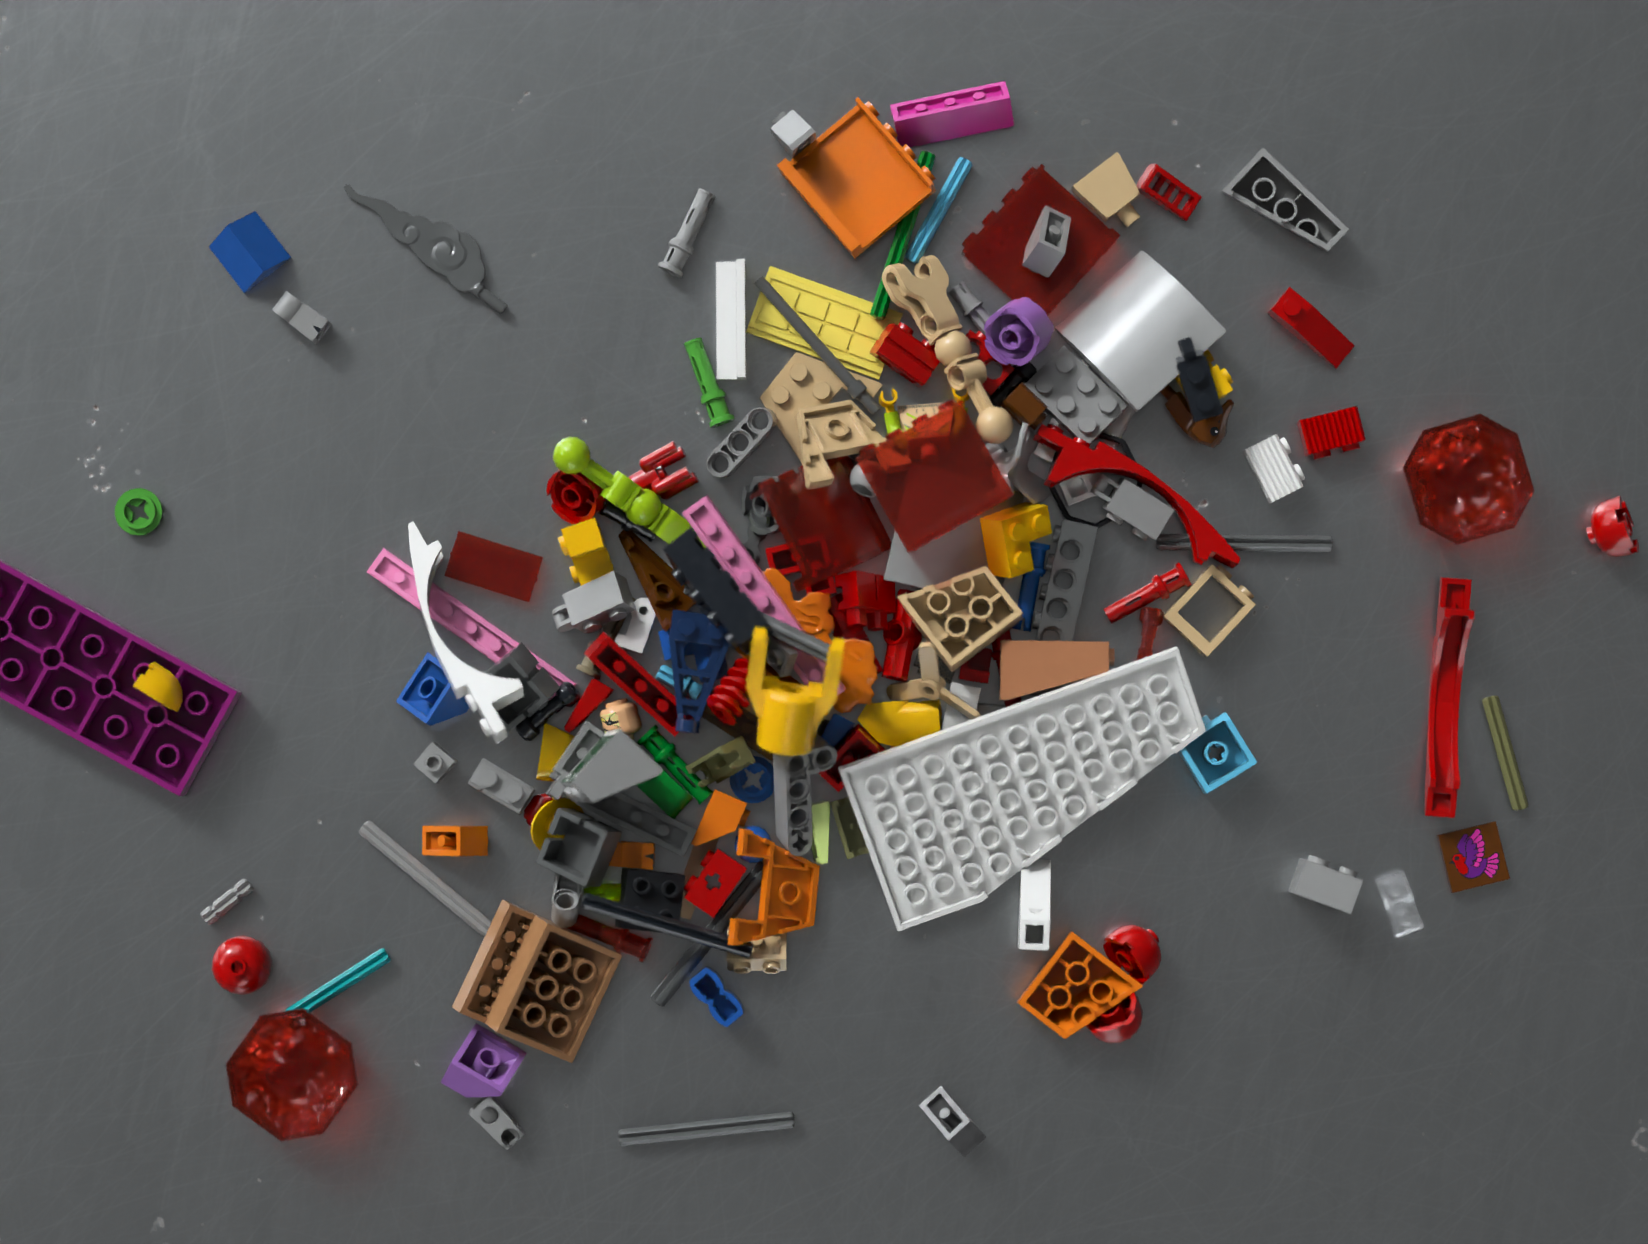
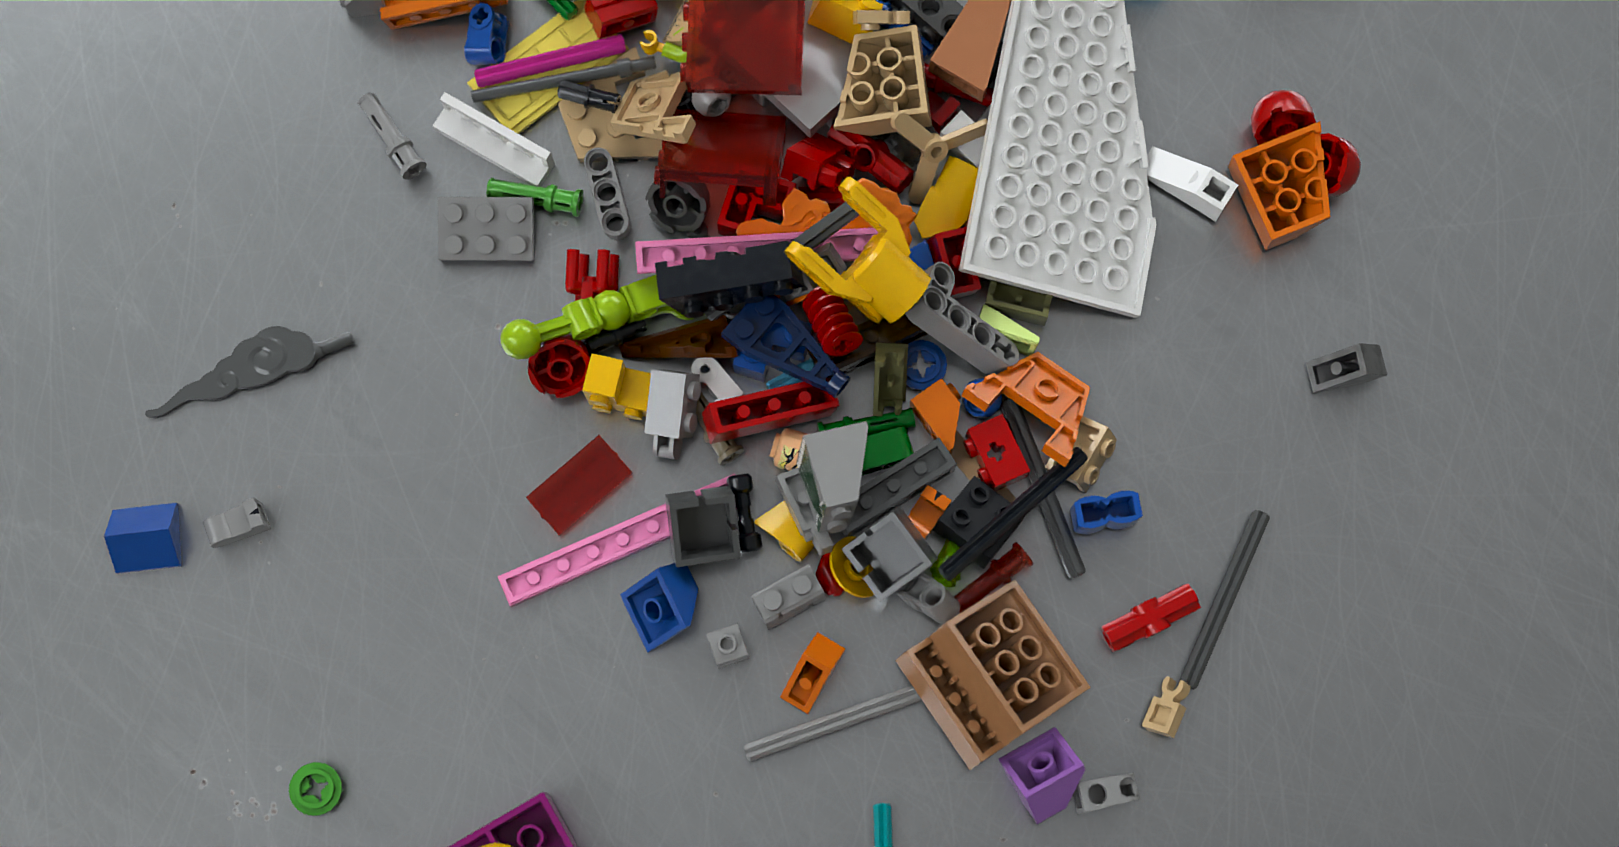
camera: 60 degrees left, 10 degrees down
white slope [408,522,524,743] -> none
red slope [564,678,614,733] -> none
none -> light grey plate [438,197,535,261]
none -> blue piece [464,3,509,66]
none -> dark pink axle [474,34,626,87]
none -> black axle [558,80,621,113]
none -> tan plate [853,10,910,30]
none -> red piece [1100,583,1201,652]
none -> tan plate [1142,676,1190,738]

